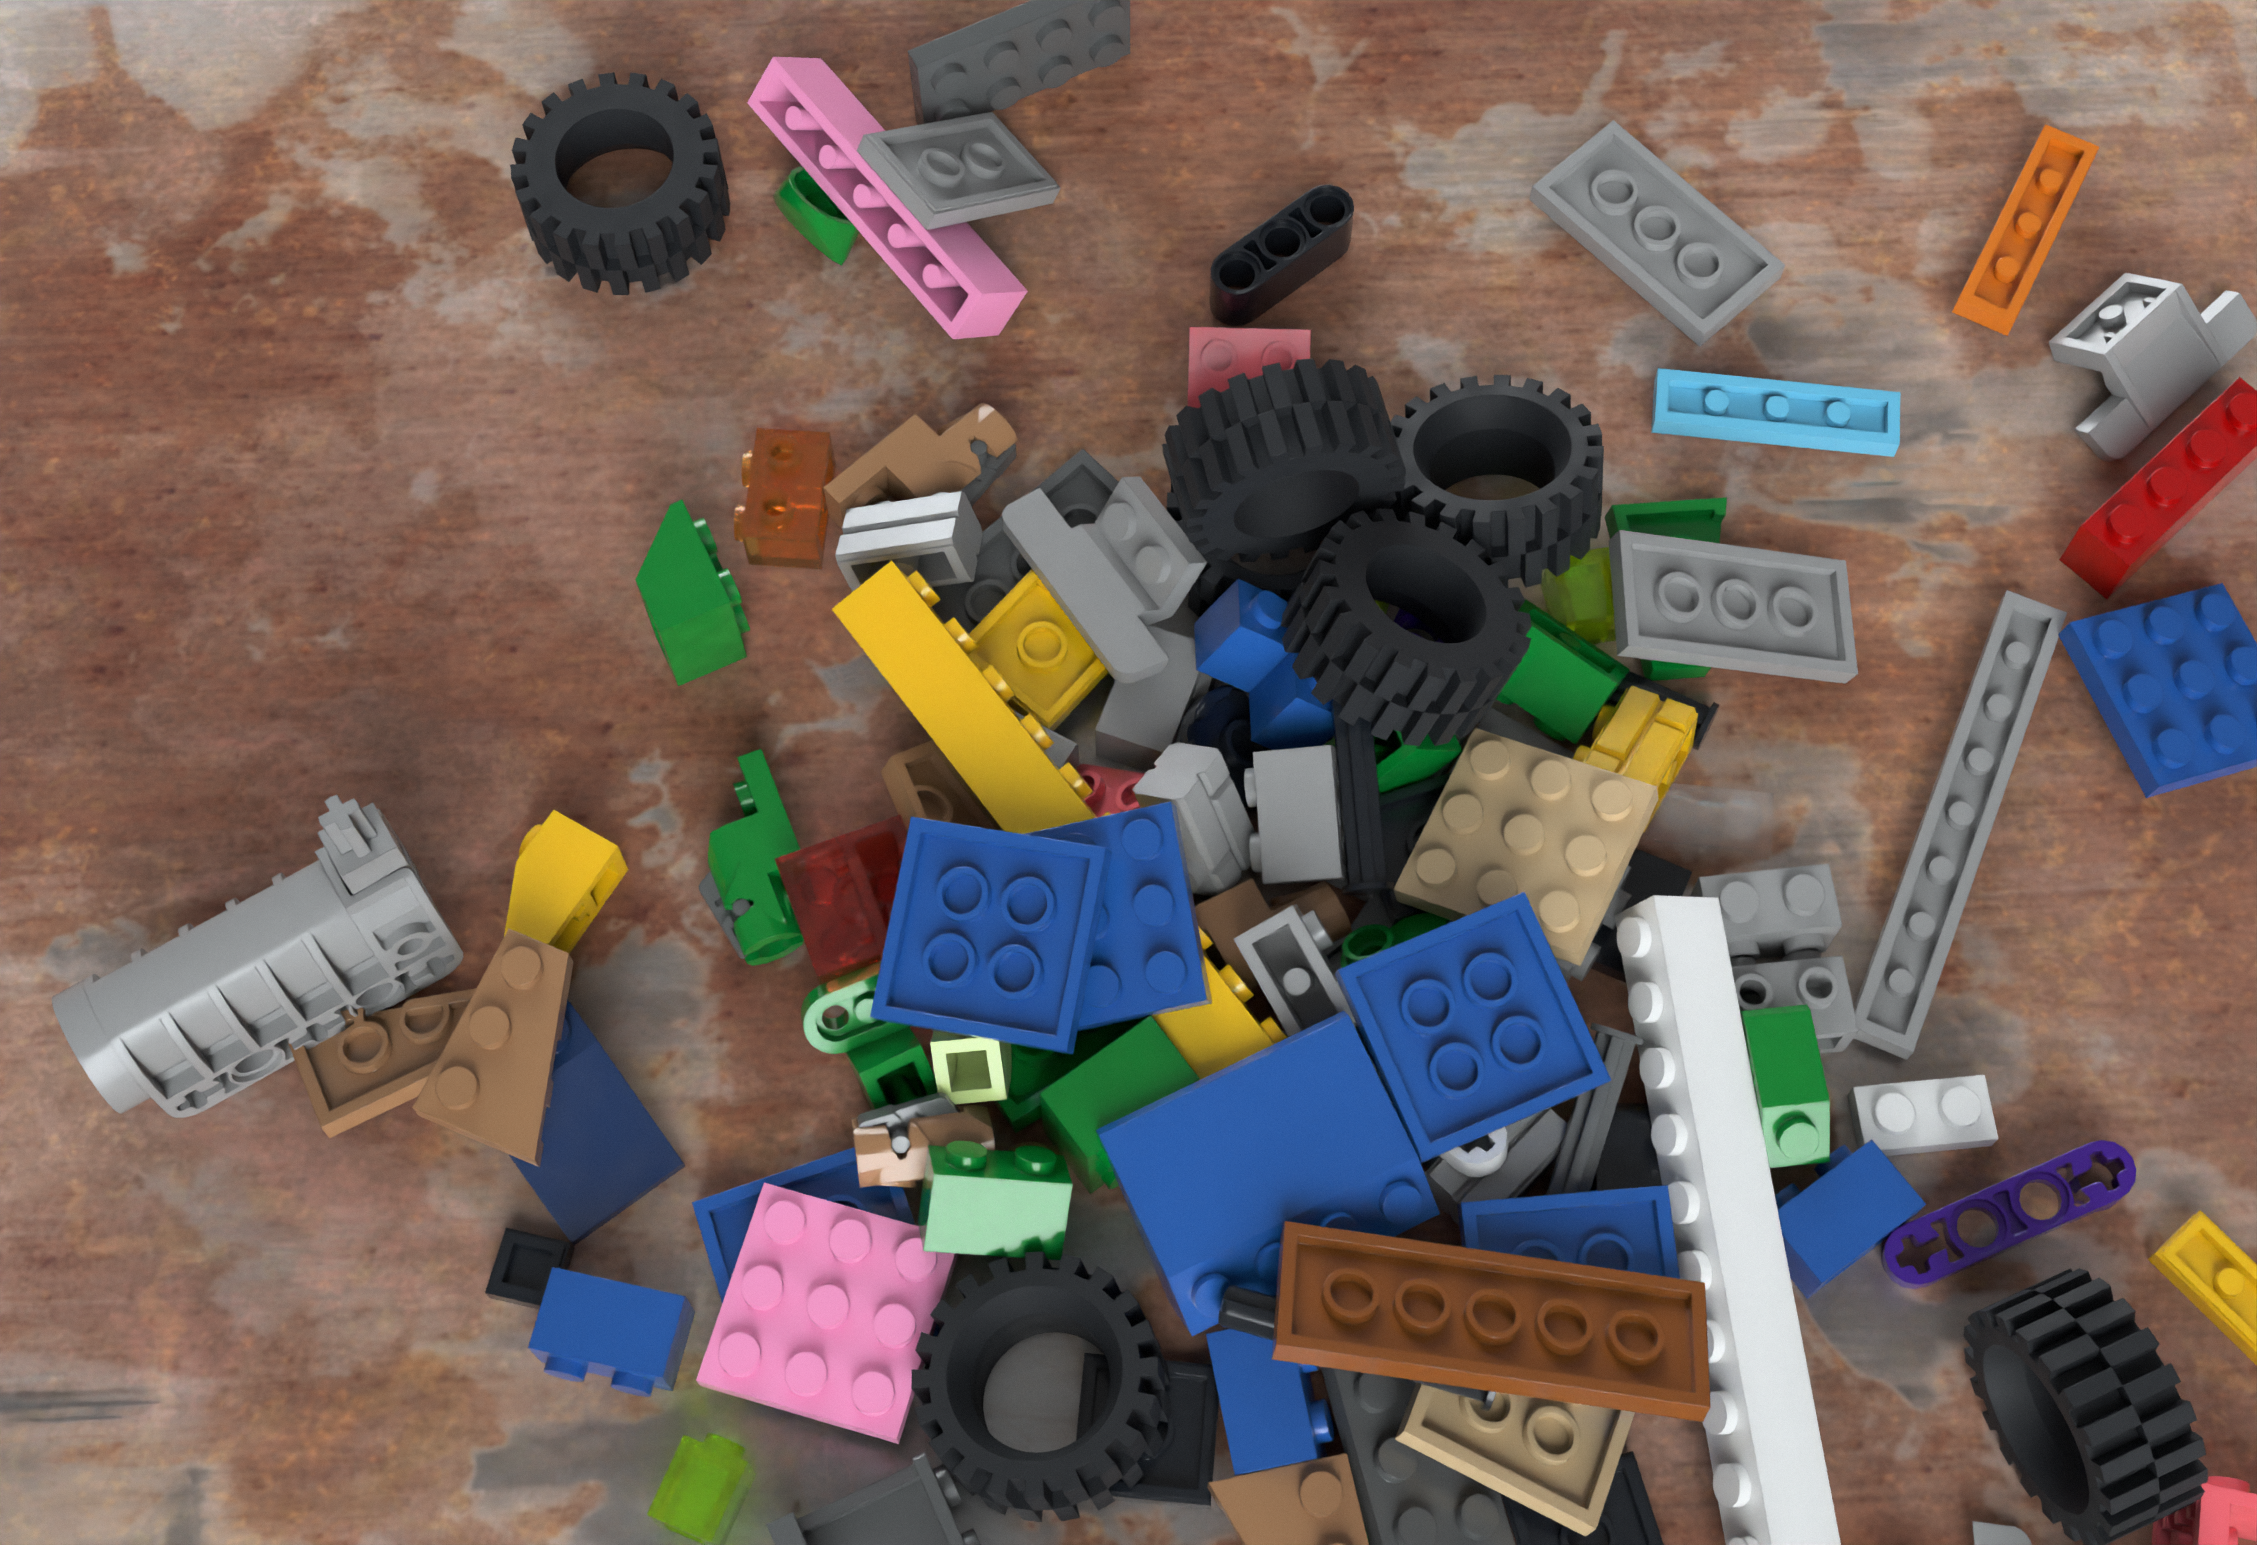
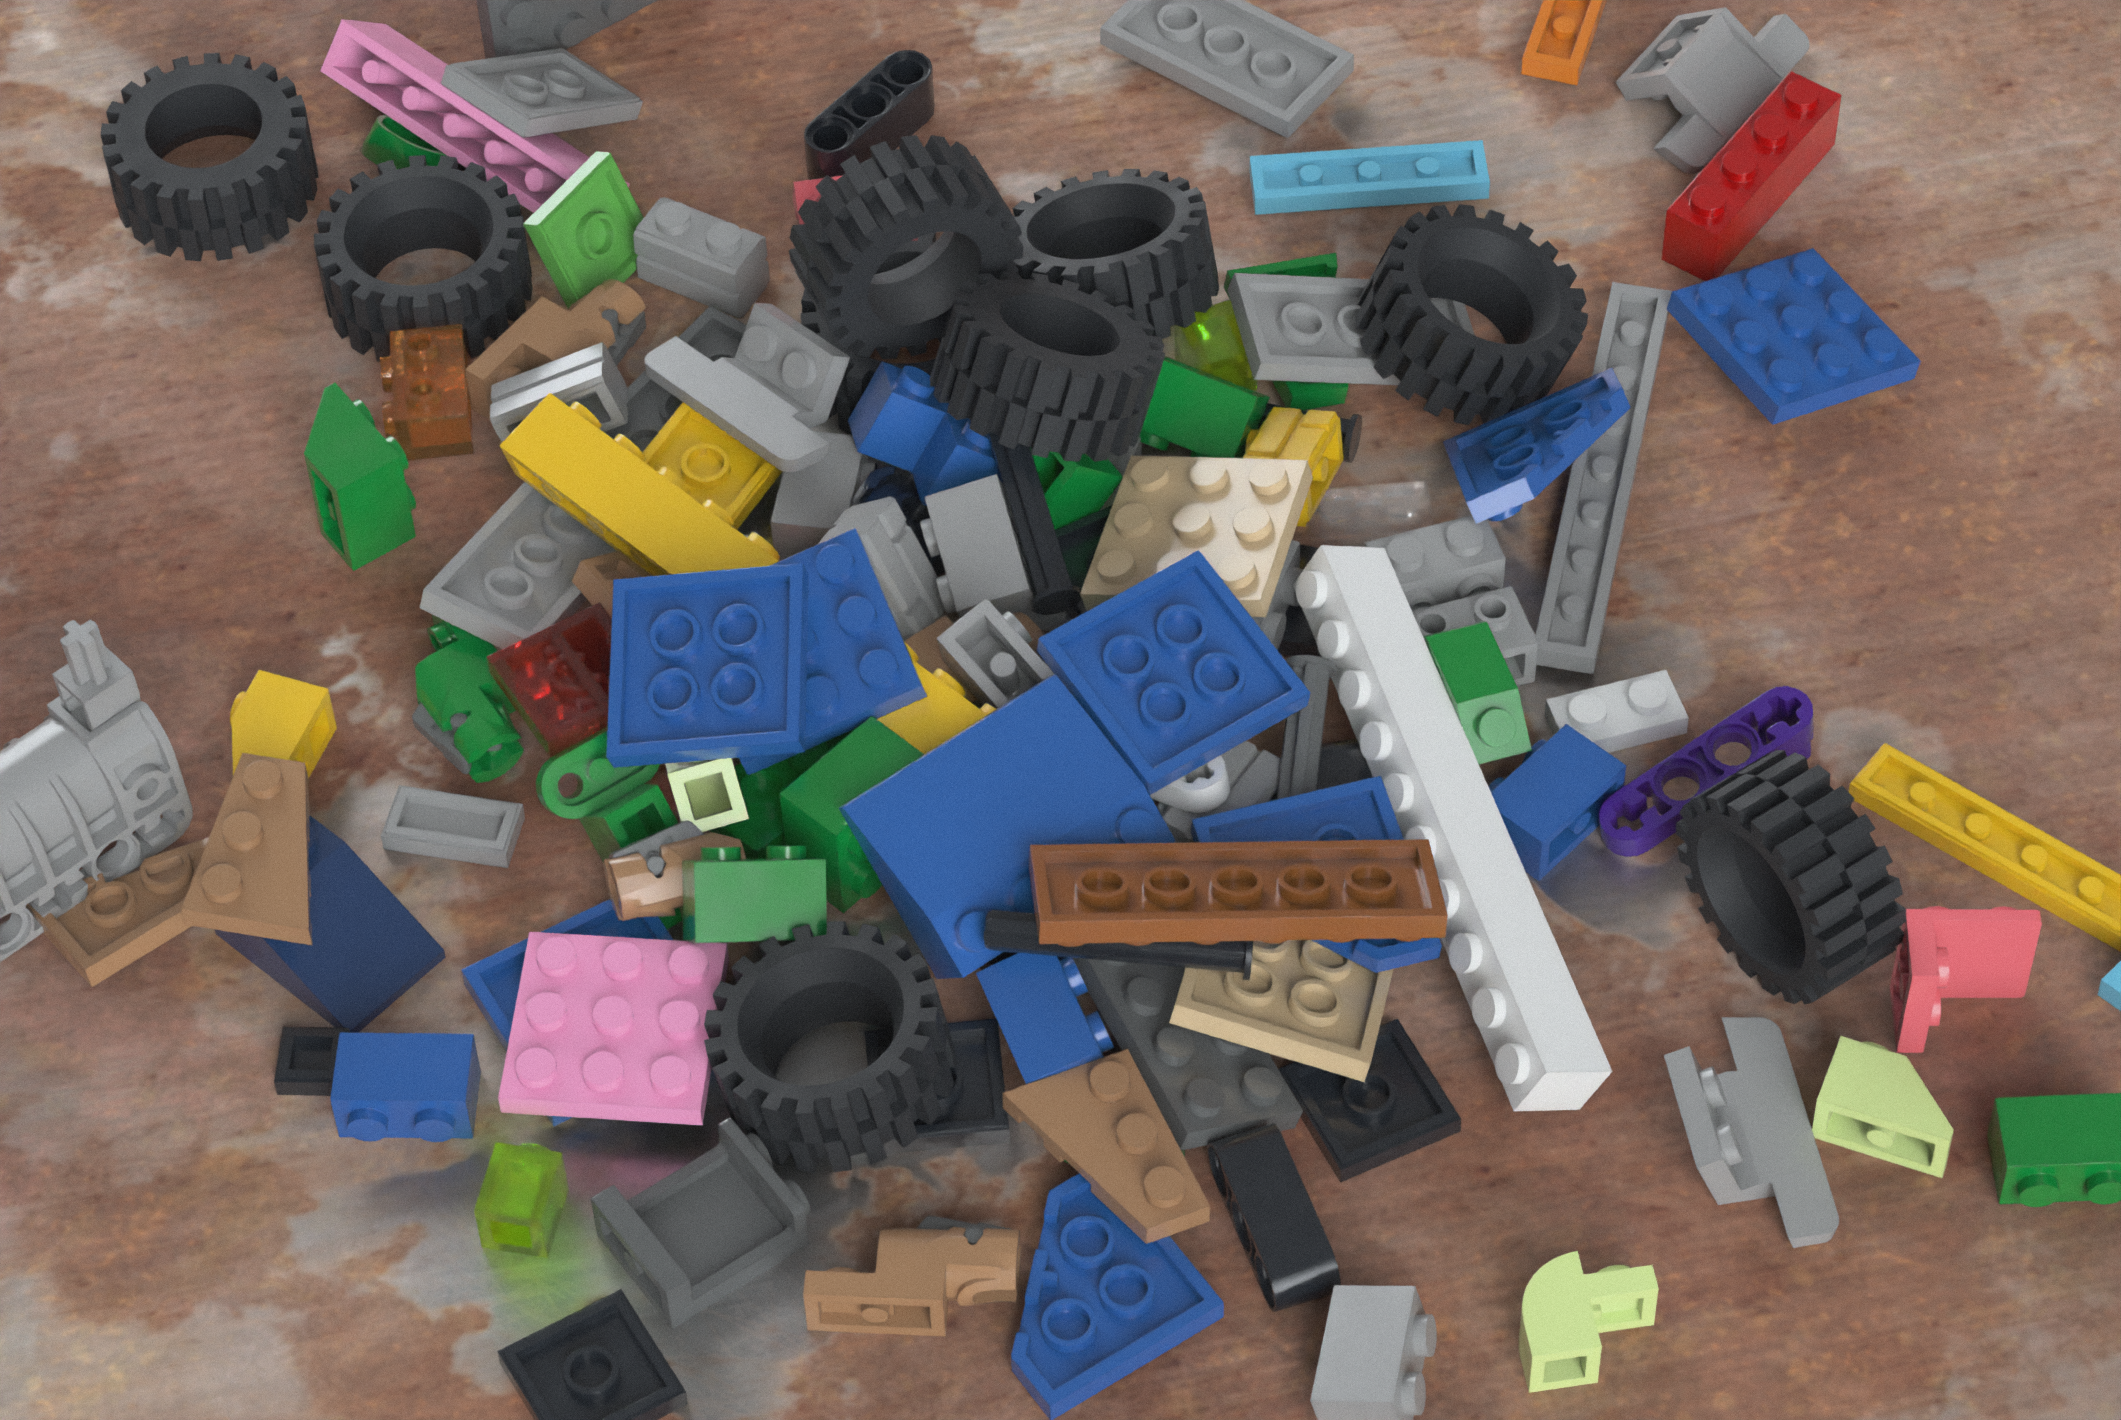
camera: 10 degrees left, 15 degrees down
none -> black tyre [314,155,533,369]
none -> light grey tile [381,785,525,868]
none -> light grey plate [420,482,617,663]
none -> bright green tile [523,151,644,308]
none -> light grey brick [633,197,770,318]
none -> black tyre [1356,204,1588,425]
none -> blue plate [1443,368,1631,524]

